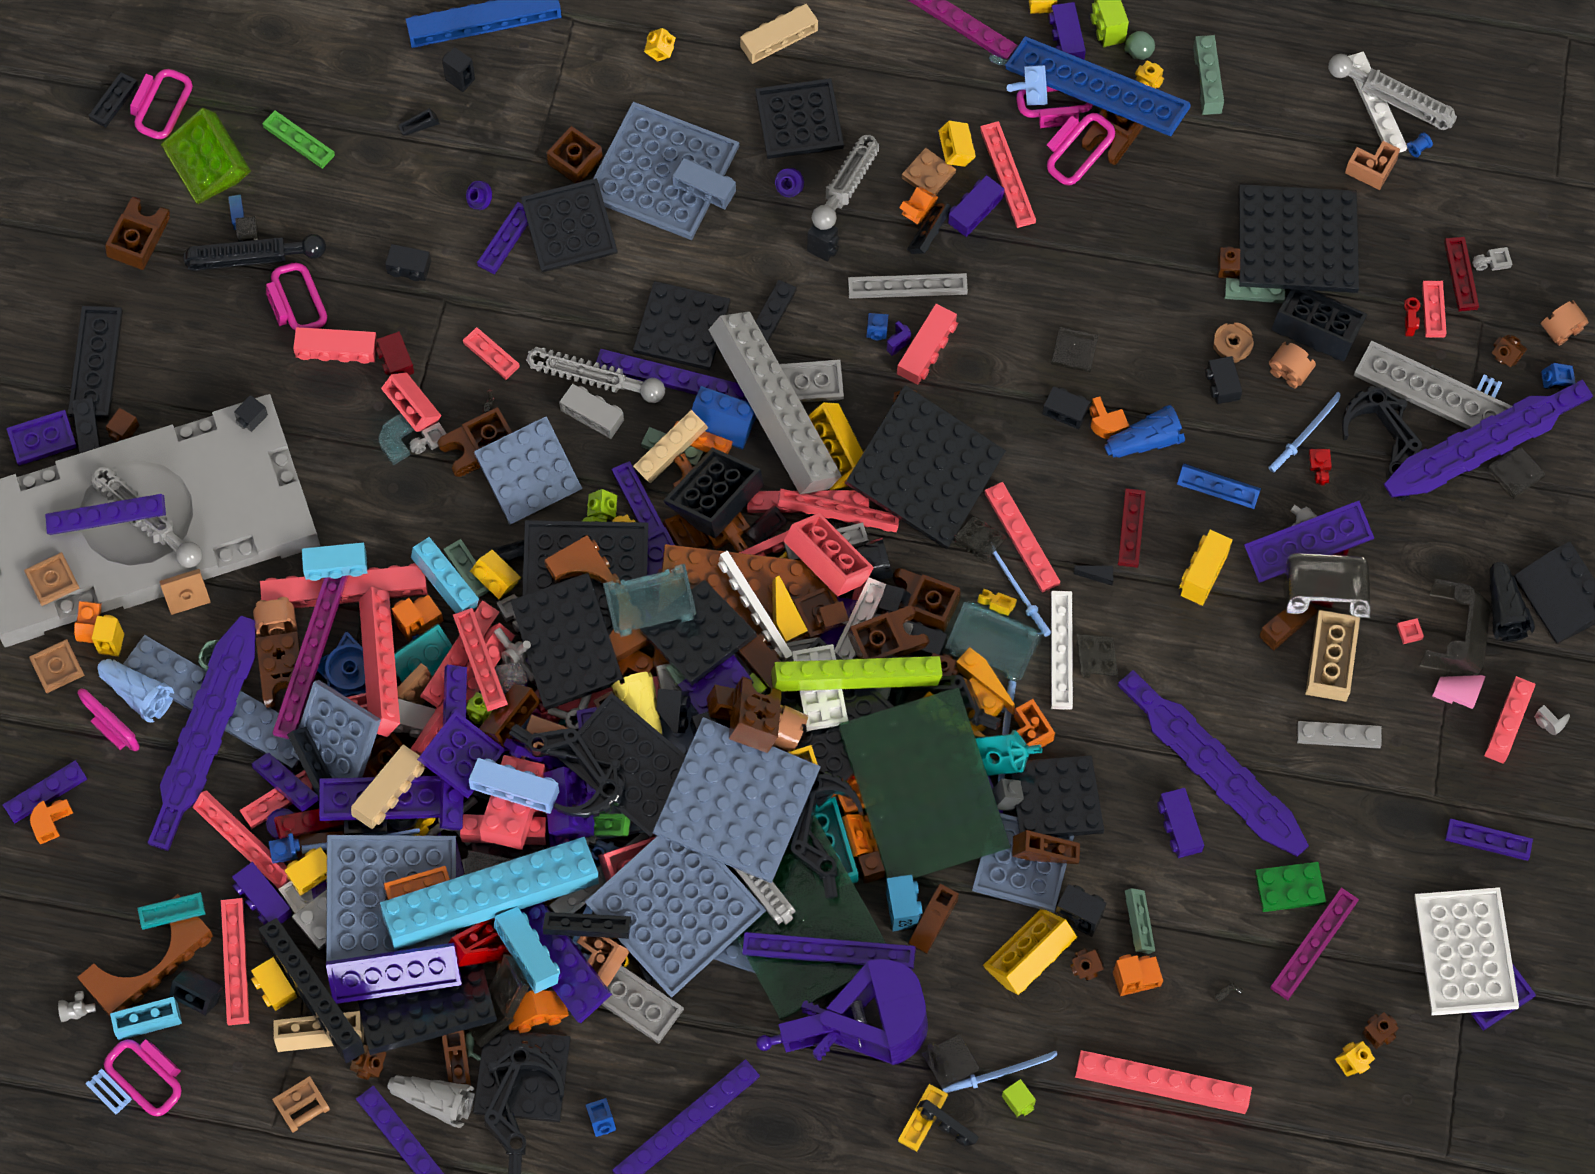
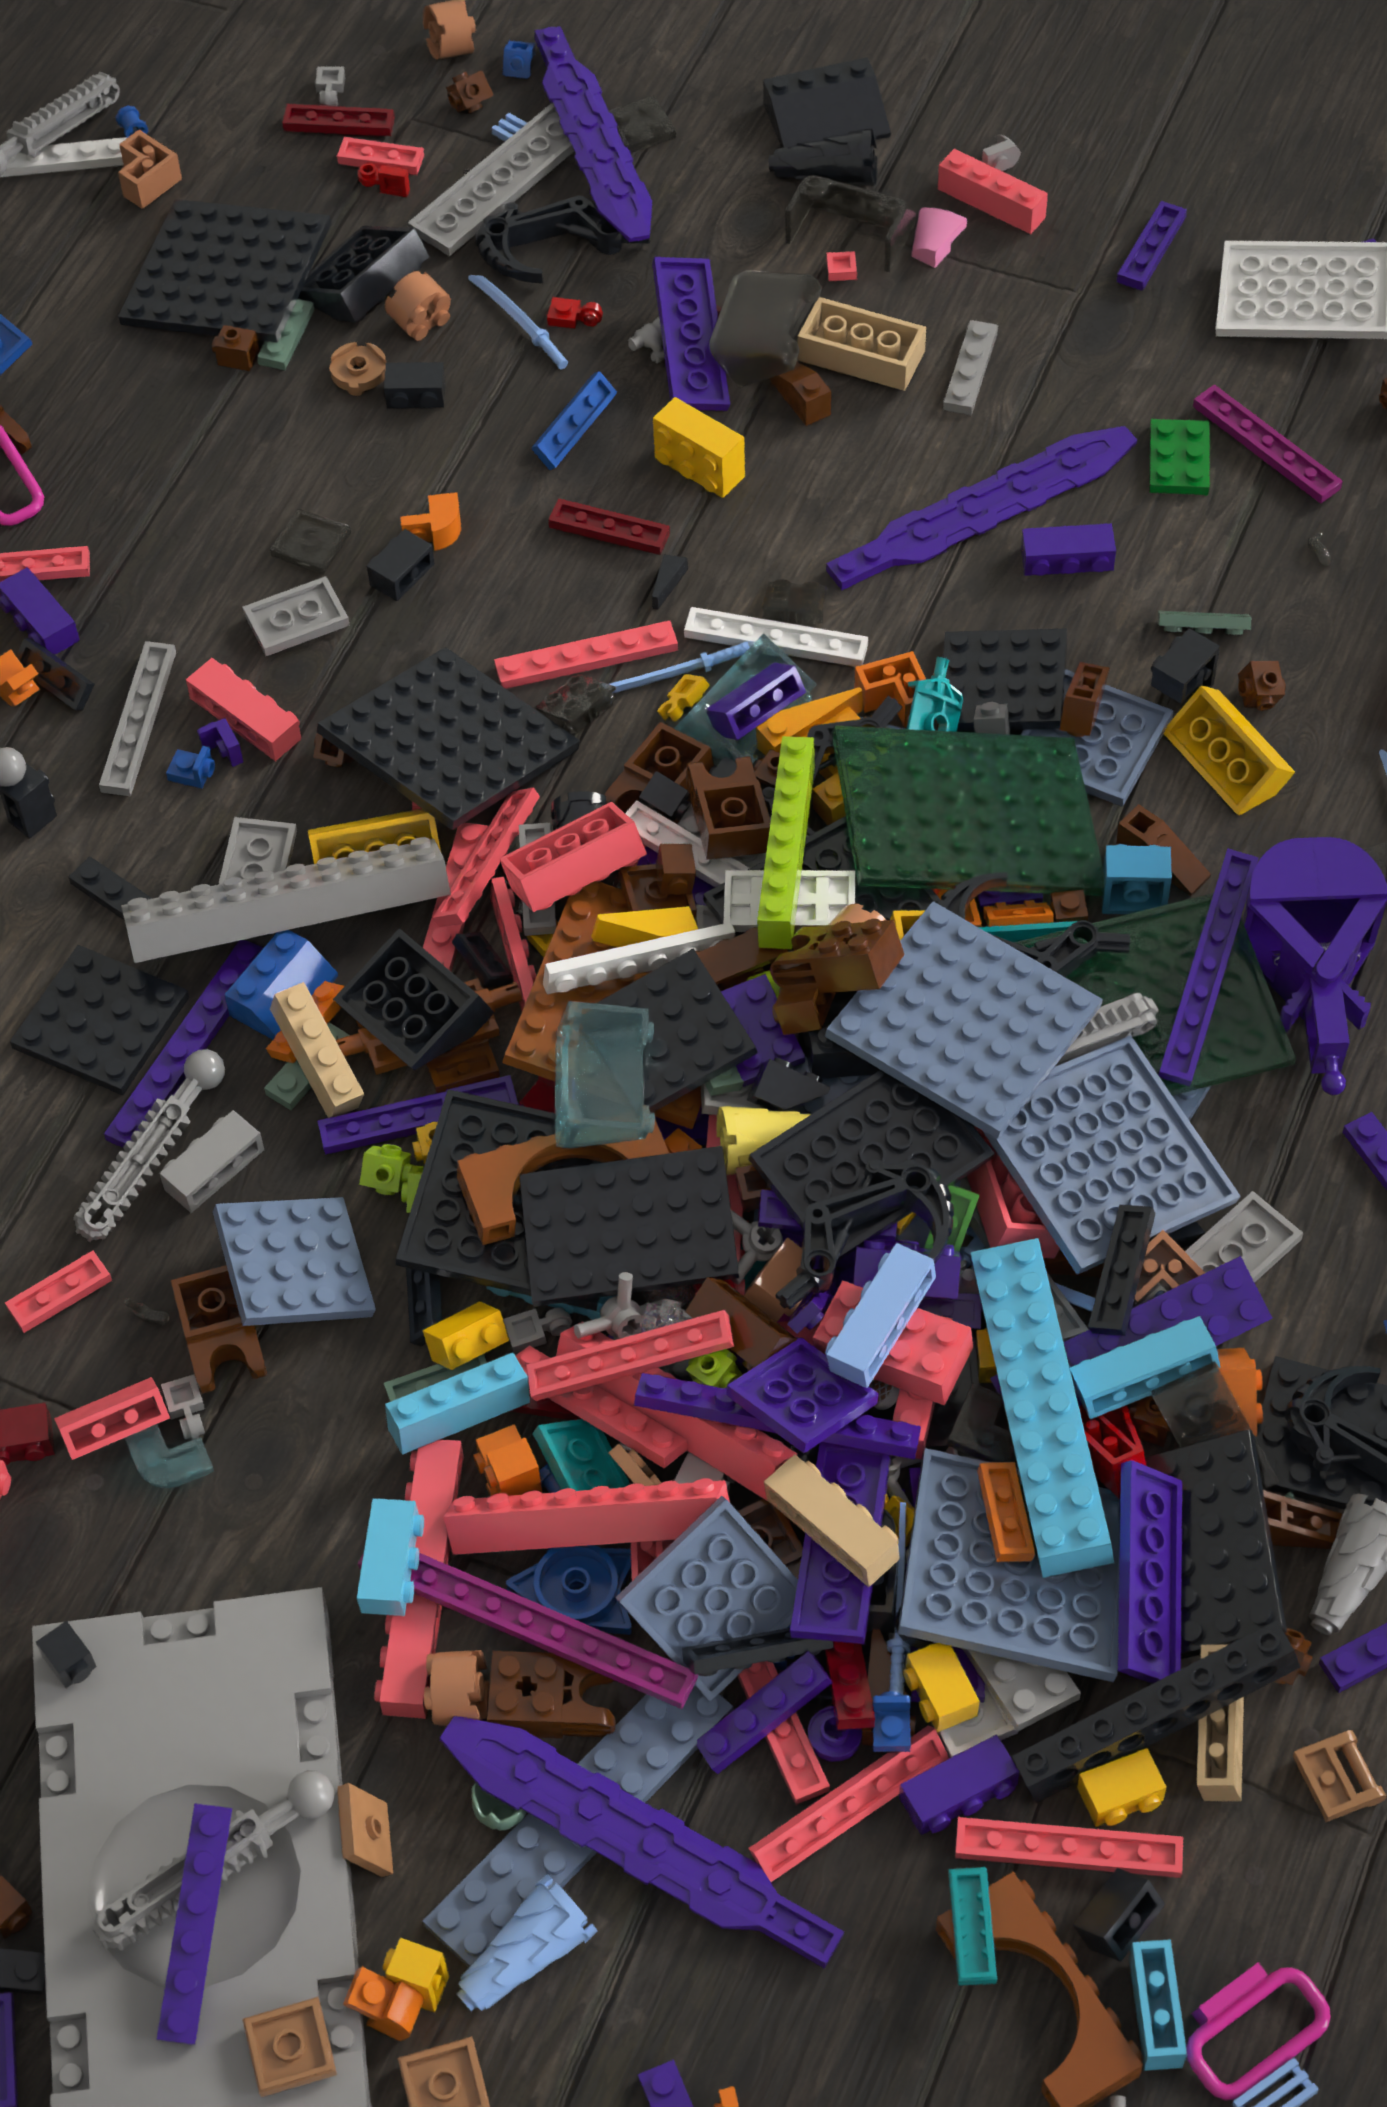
camera: 75 degrees left, 10 degrees down
dark pink bar [78,688,140,751] -> none
blue cone [1104,404,1185,458] -> none
orange brick [1113,954,1163,996] -> none
none -> light grey plate [243,576,350,656]
none -> dark purple brick [705,662,806,740]

